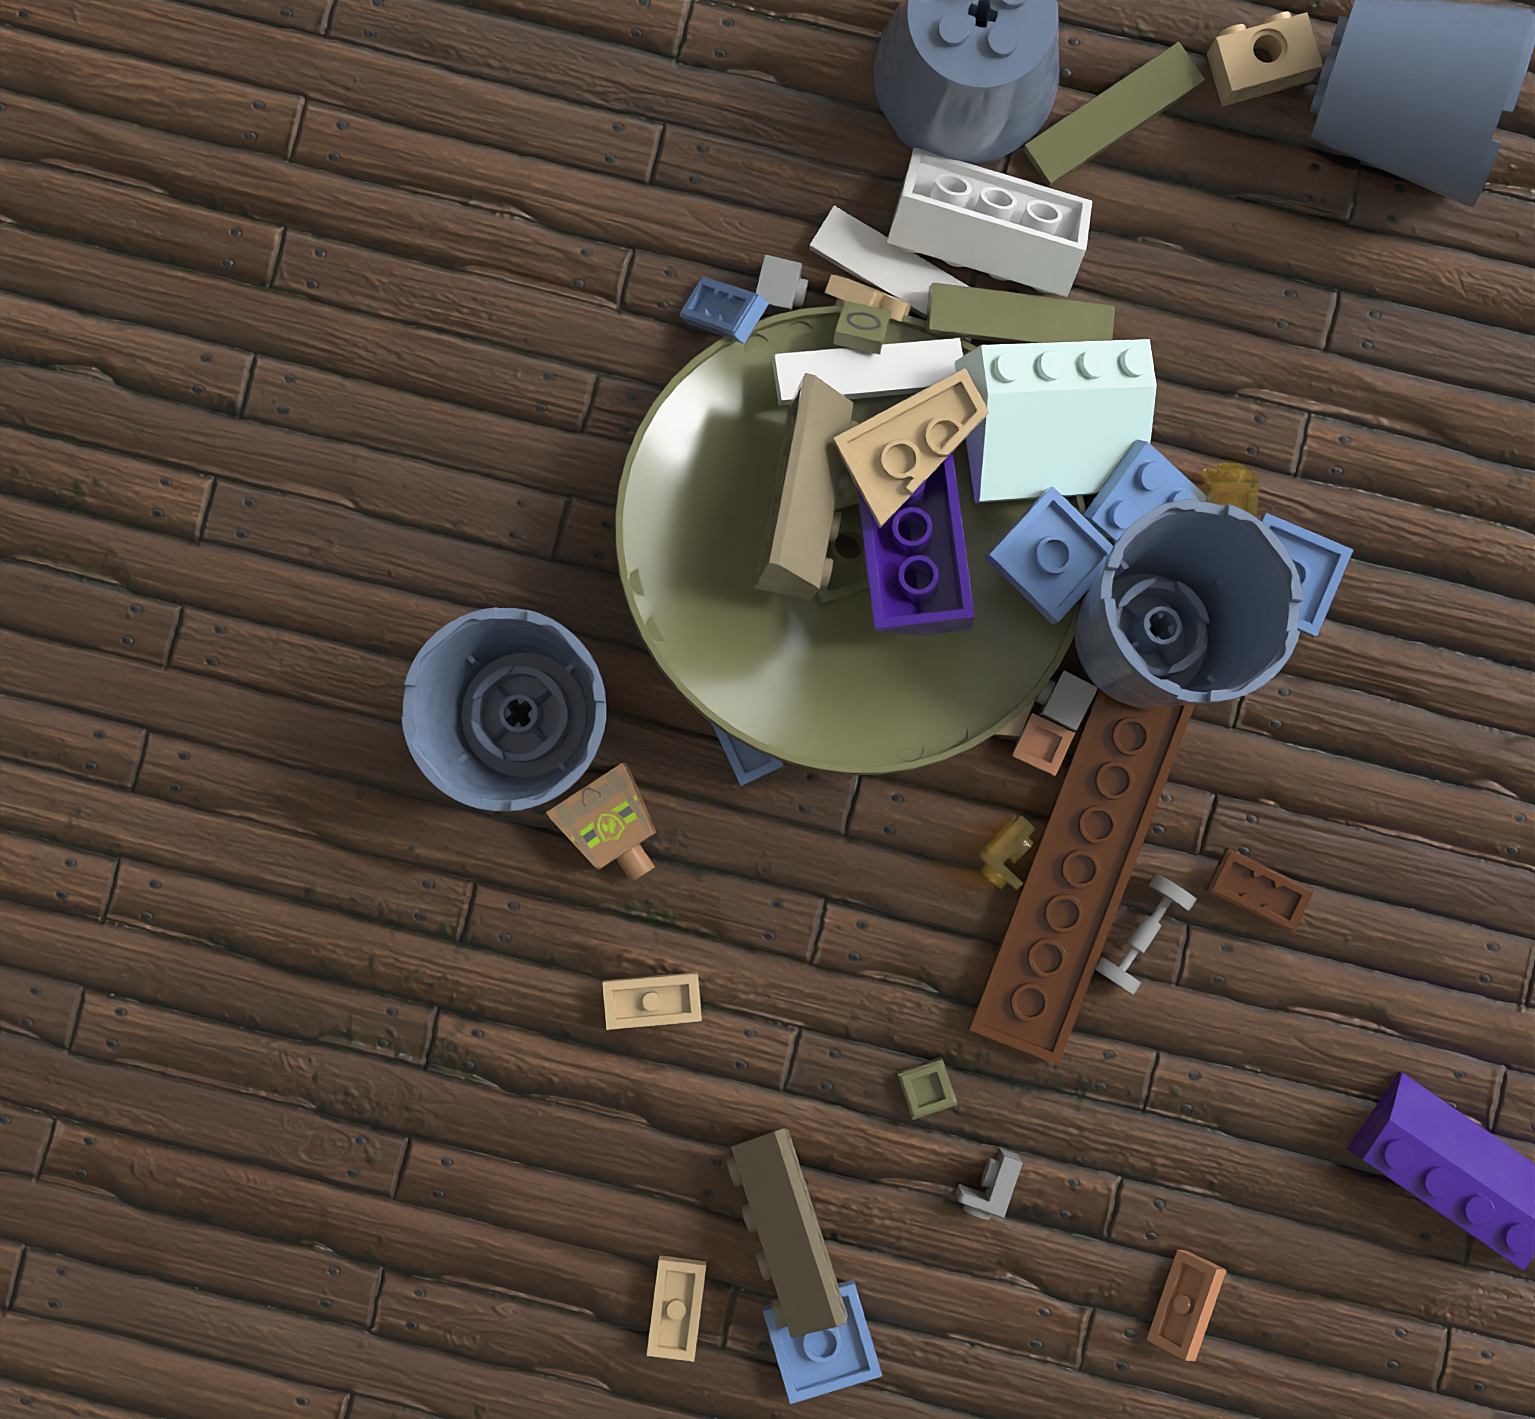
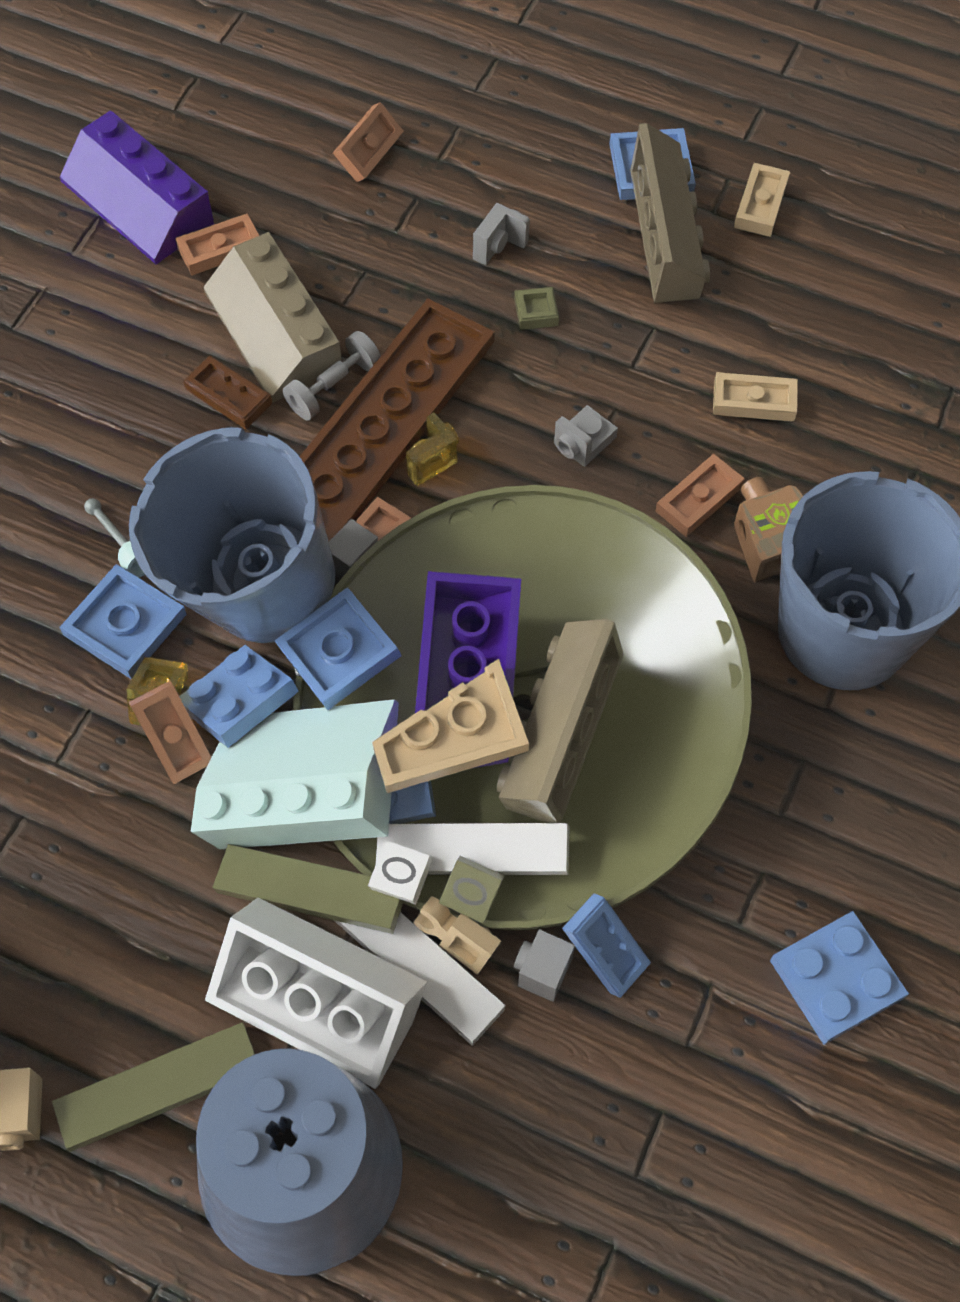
camera: 170 degrees left, 25 degrees down
none -> hinge [84,498,146,578]
none -> nougat plate [129,681,212,785]
none -> nougat plate [176,213,259,276]
none -> dark tan slope [203,232,342,402]
none -> white tile [368,840,433,904]
none -> light grey bracket [554,405,618,467]
none -> nougat plate [655,454,745,537]
none -> medium blue plate [770,911,909,1045]

